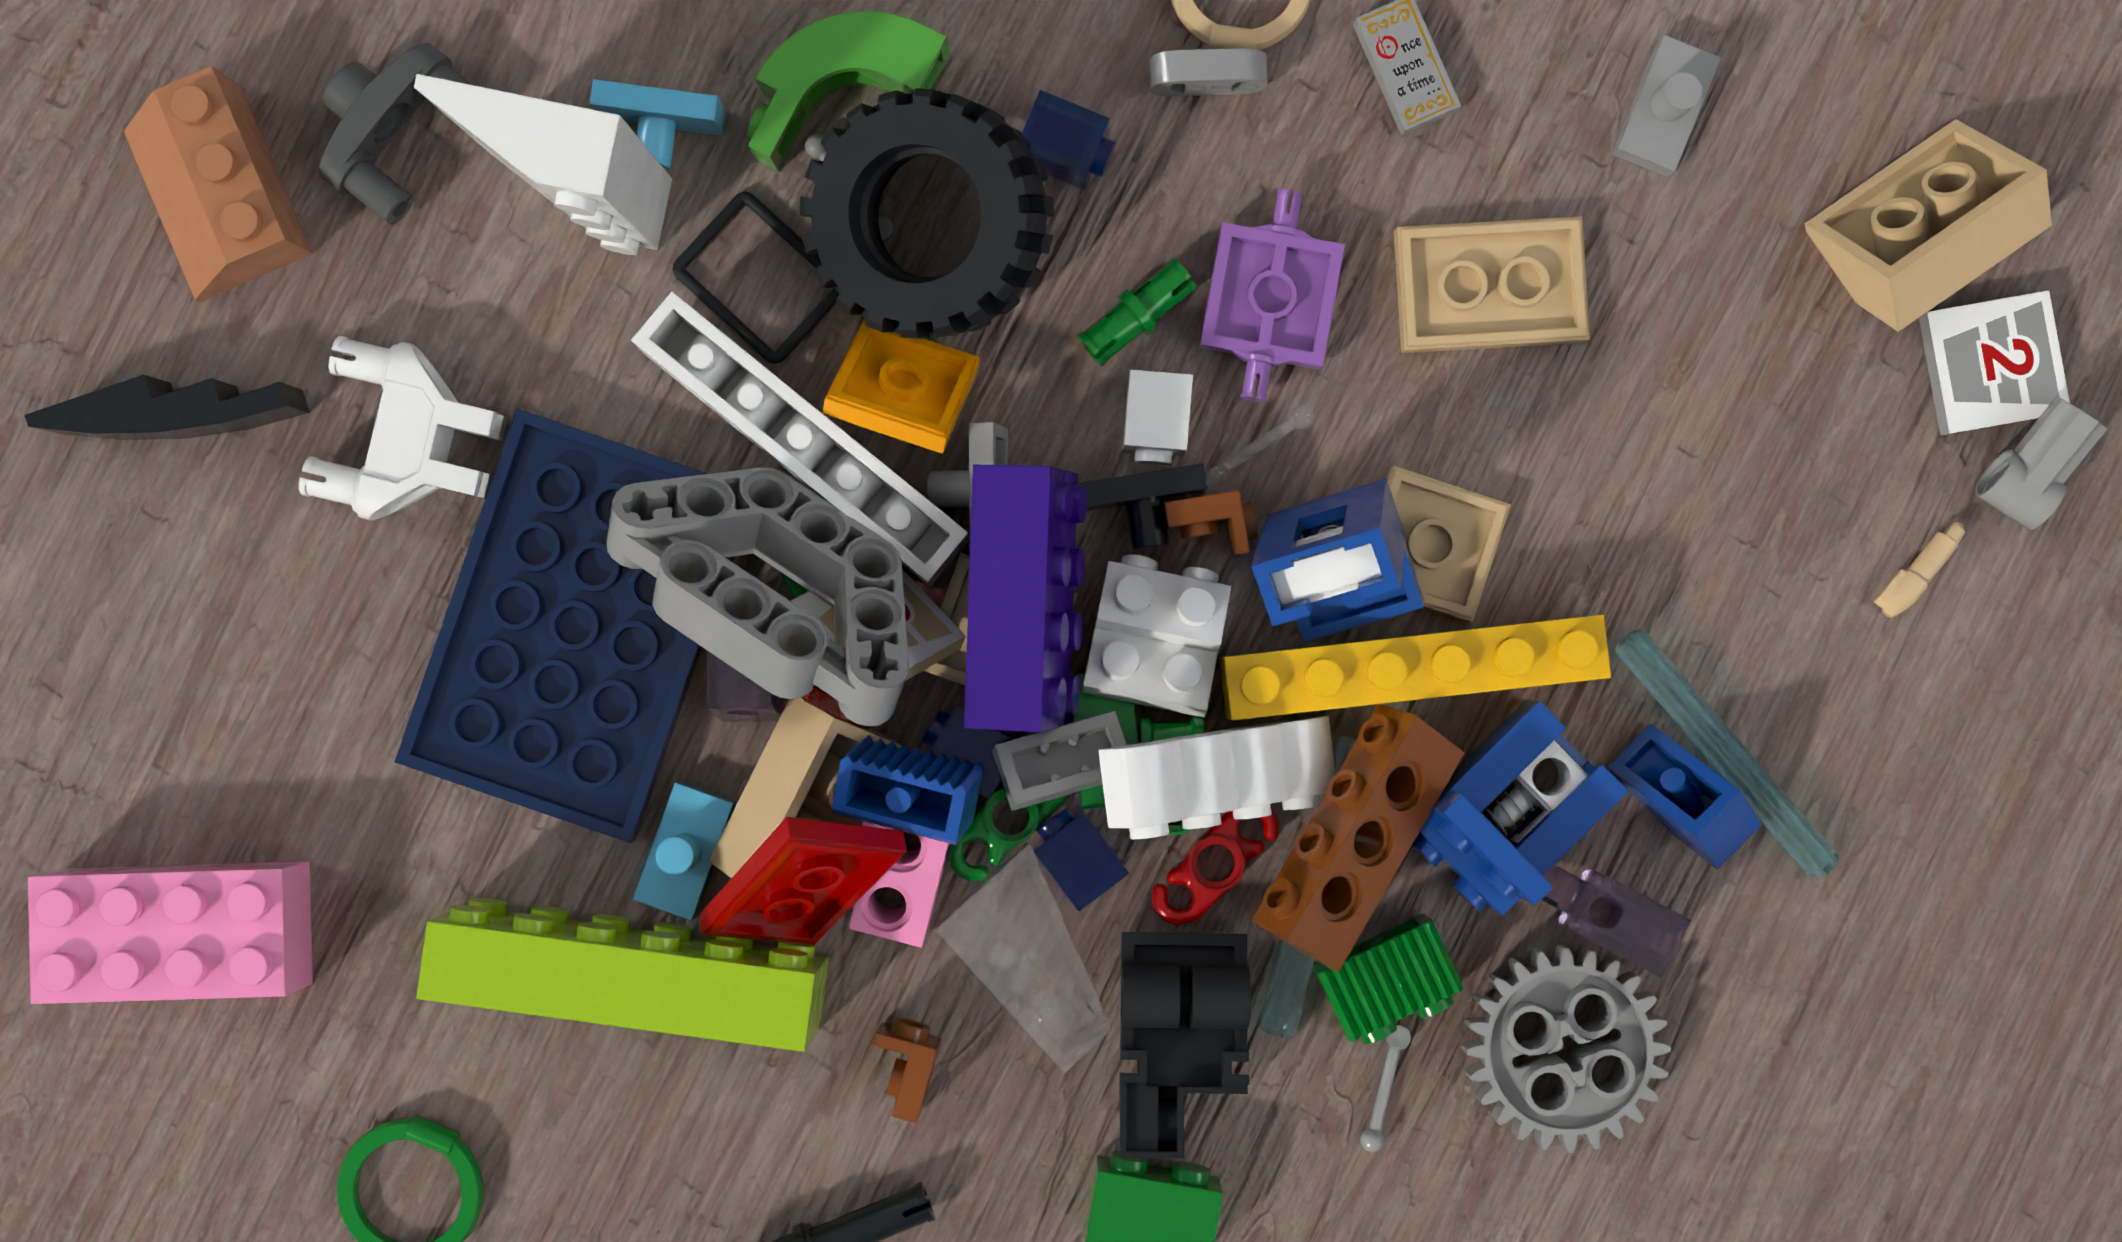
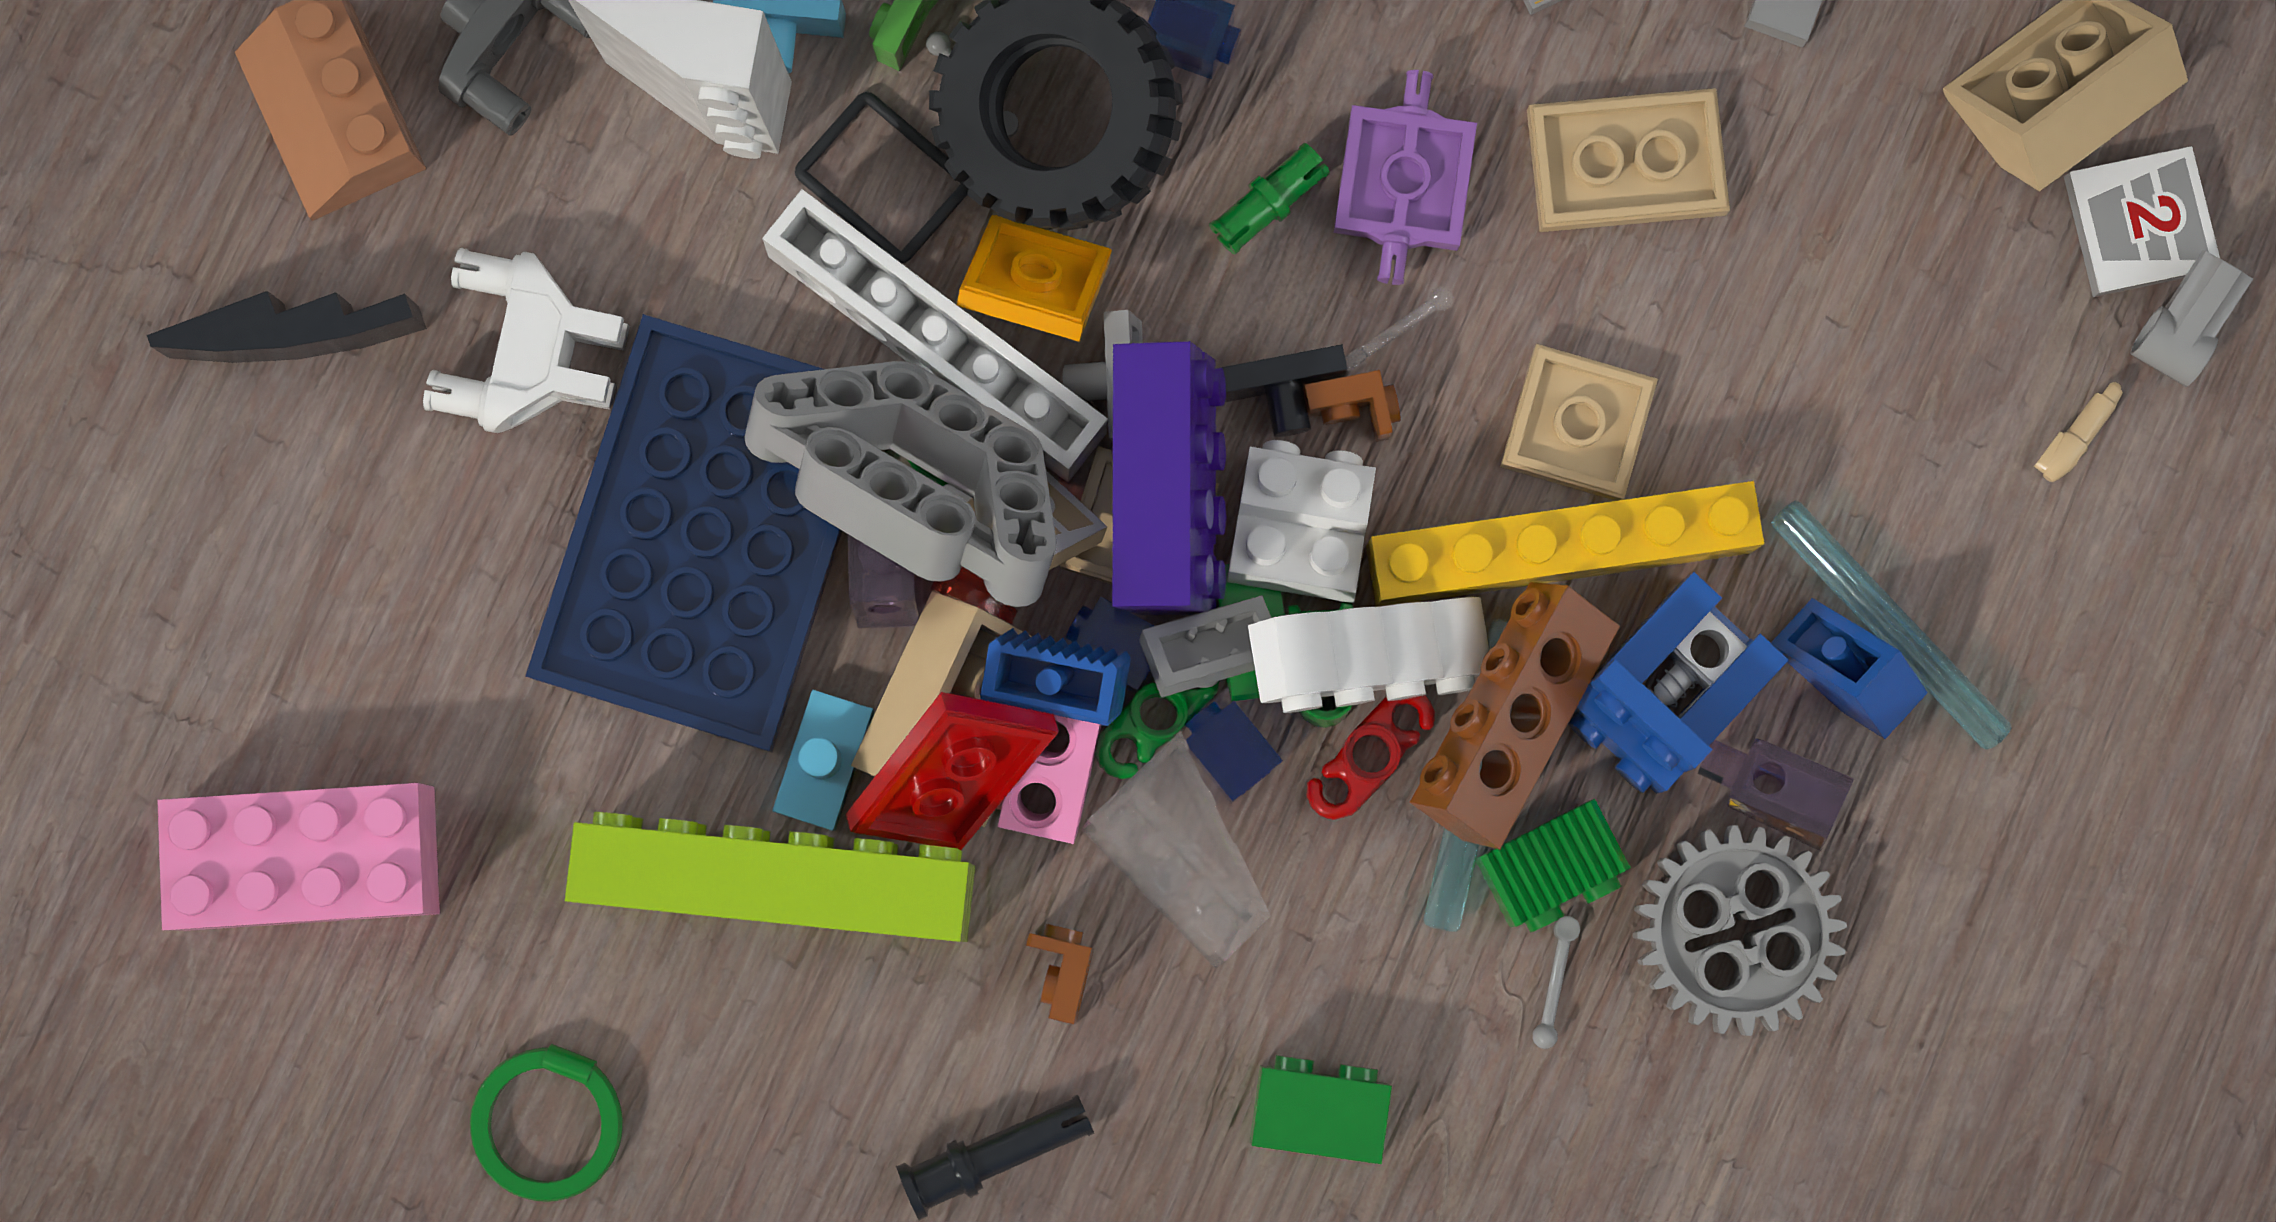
camera: 10 degrees left, 5 degrees down
black plate [1119,932,1251,1159] -> none
white brick [1122,370,1193,465] -> none
blue brick [1251,478,1424,643] -> none

